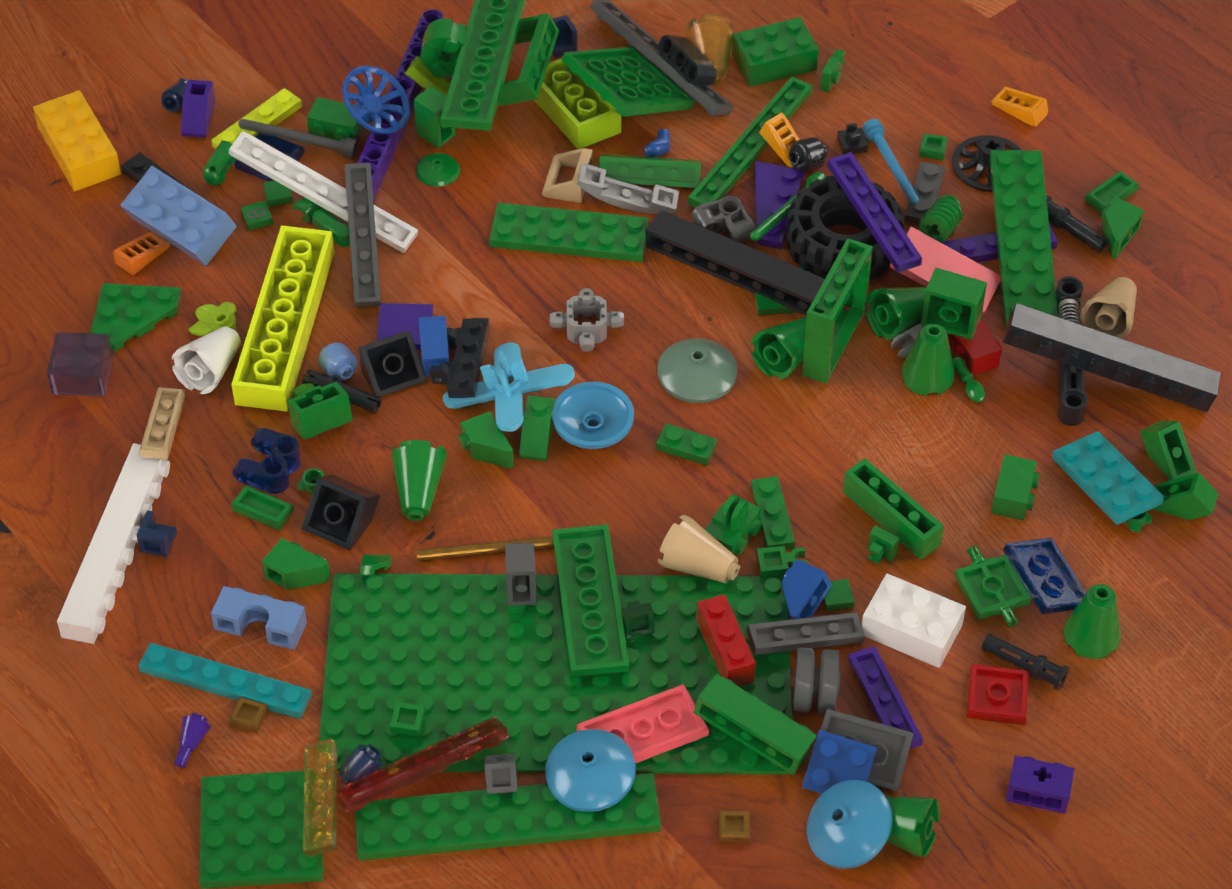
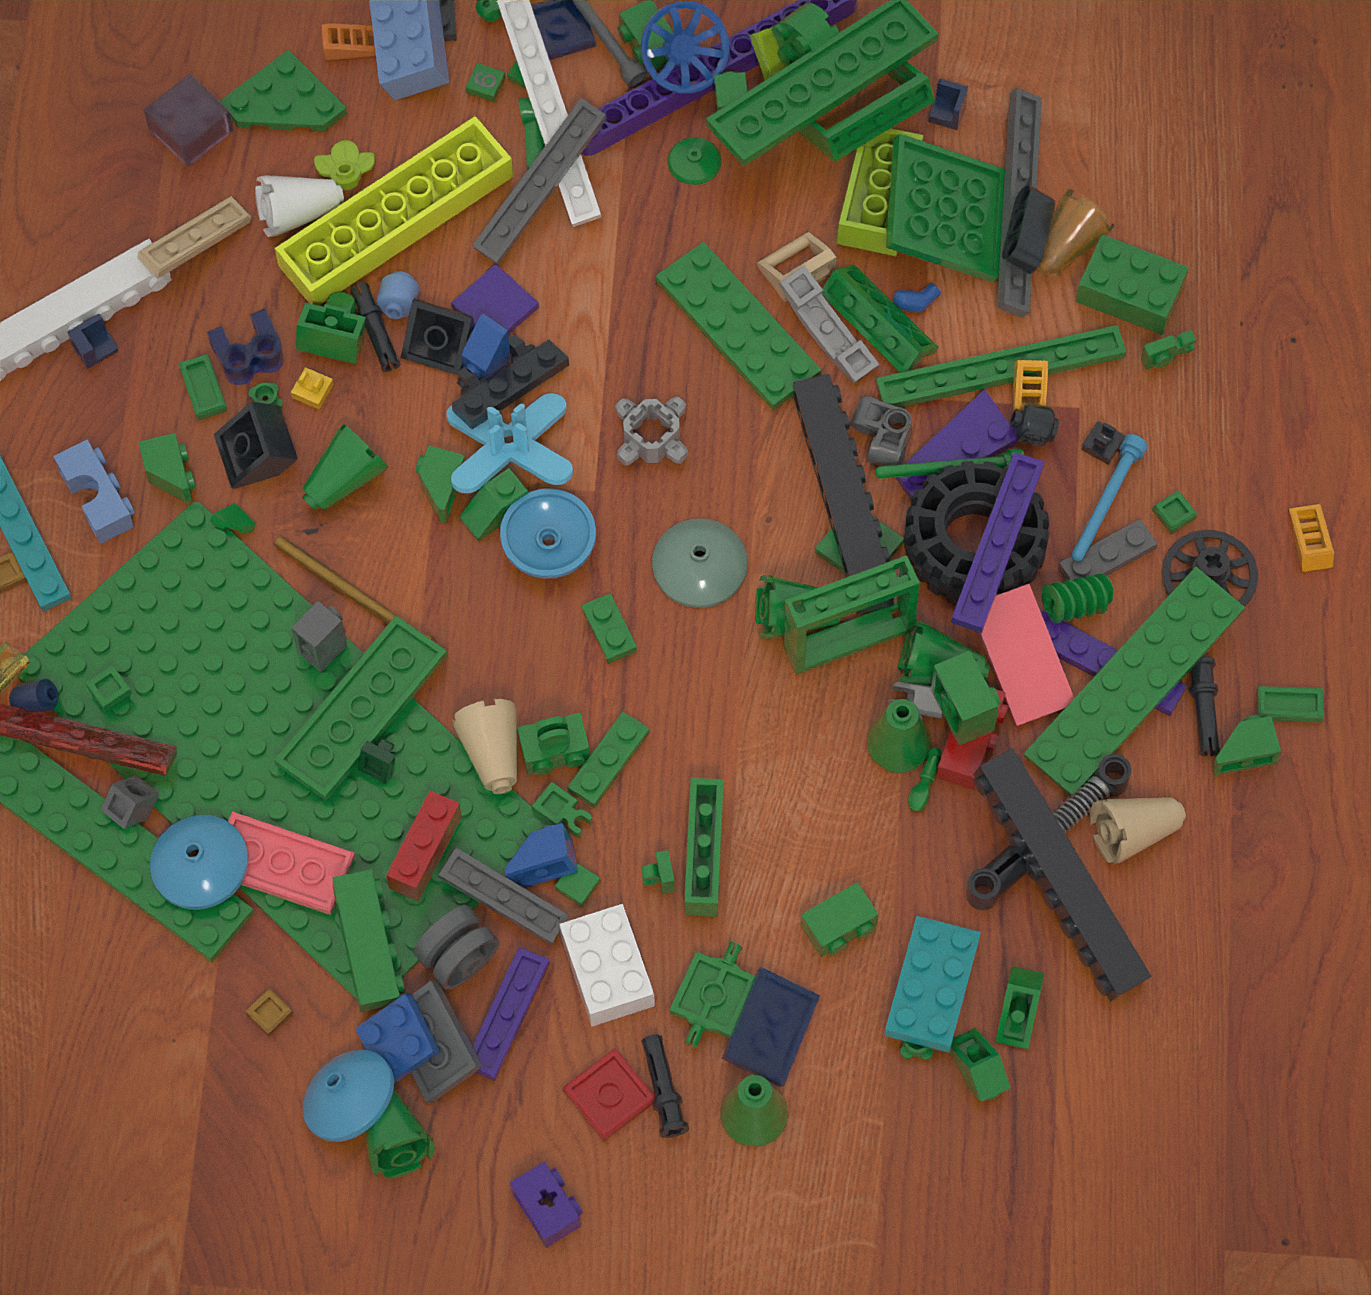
camera: 45 degrees right, 15 degrees up
none -> yellow tile [291,367,334,410]

